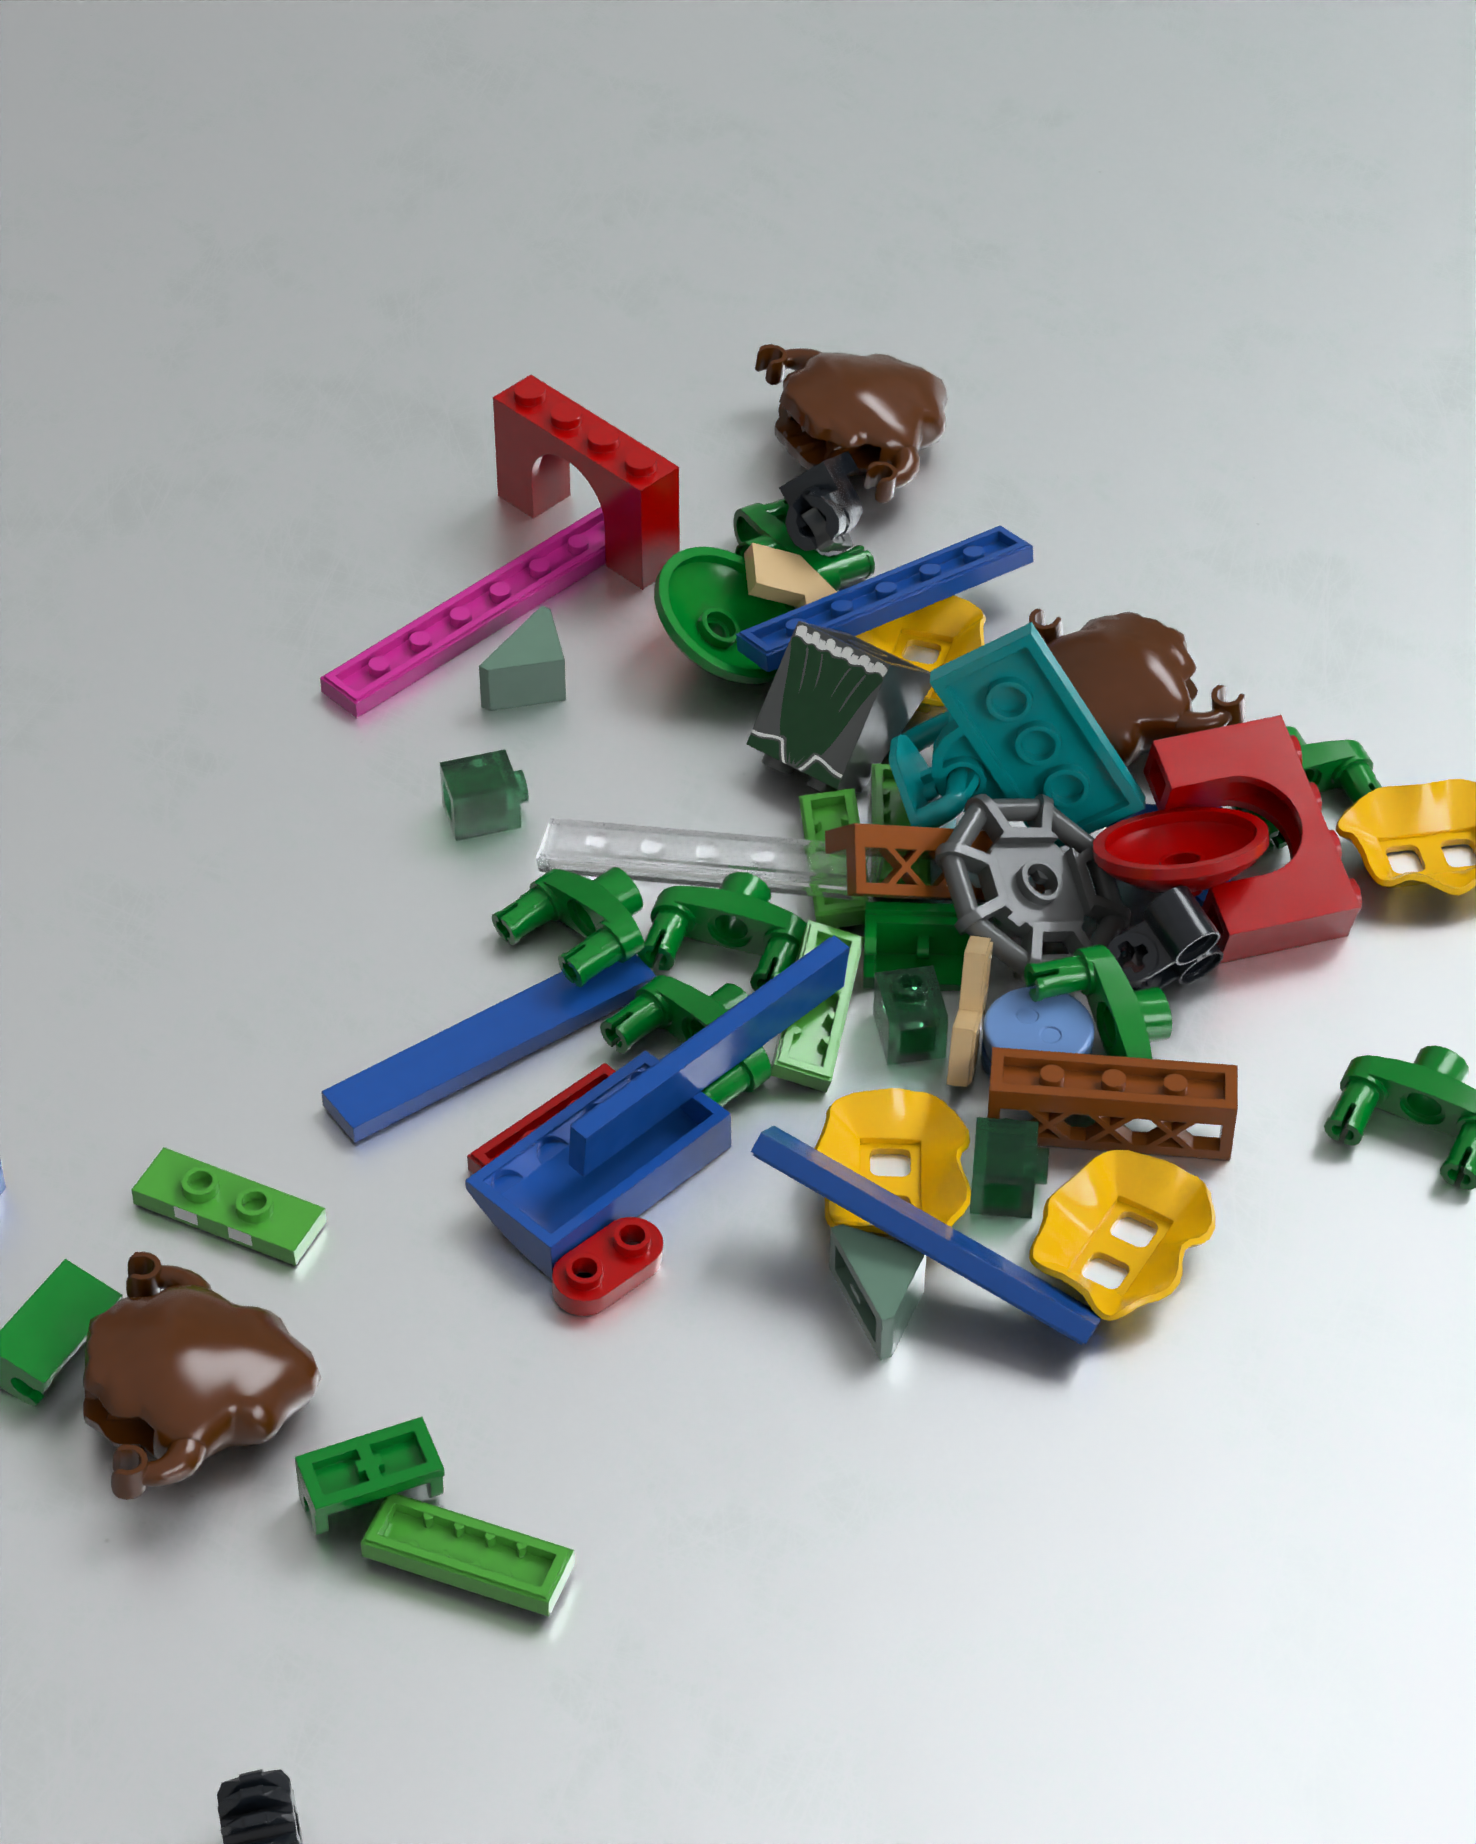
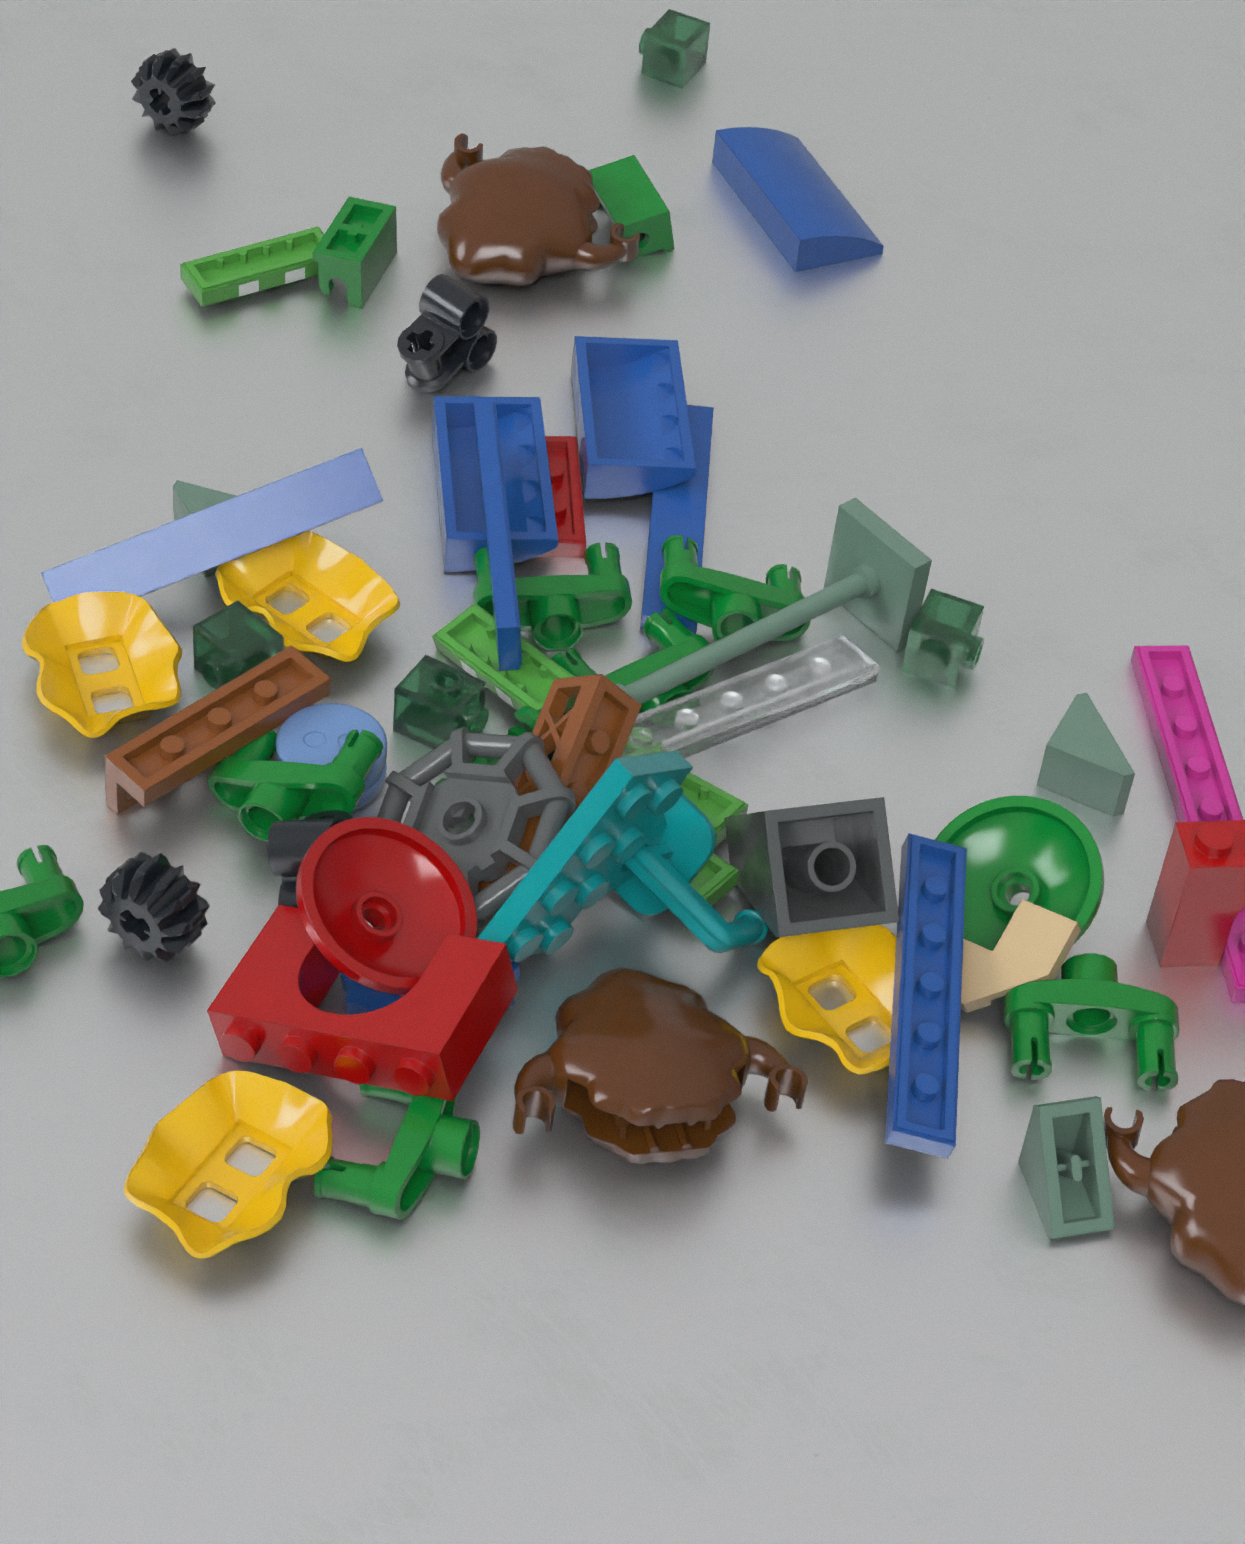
camera: 125 degrees right, 0 degrees up
bright green plate [131,1147,327,1266] -> none
red plate [552,1217,663,1316] -> none
black plate [779,451,863,552] -> none
tan tile [946,935,993,1087] -> none
none -> black gear [98,852,210,963]
none -> black piece [397,274,497,393]
none -> blue slope [571,336,696,499]
none -> sand green tile [615,498,932,704]
none -> sand green slope [1018,1096,1115,1239]

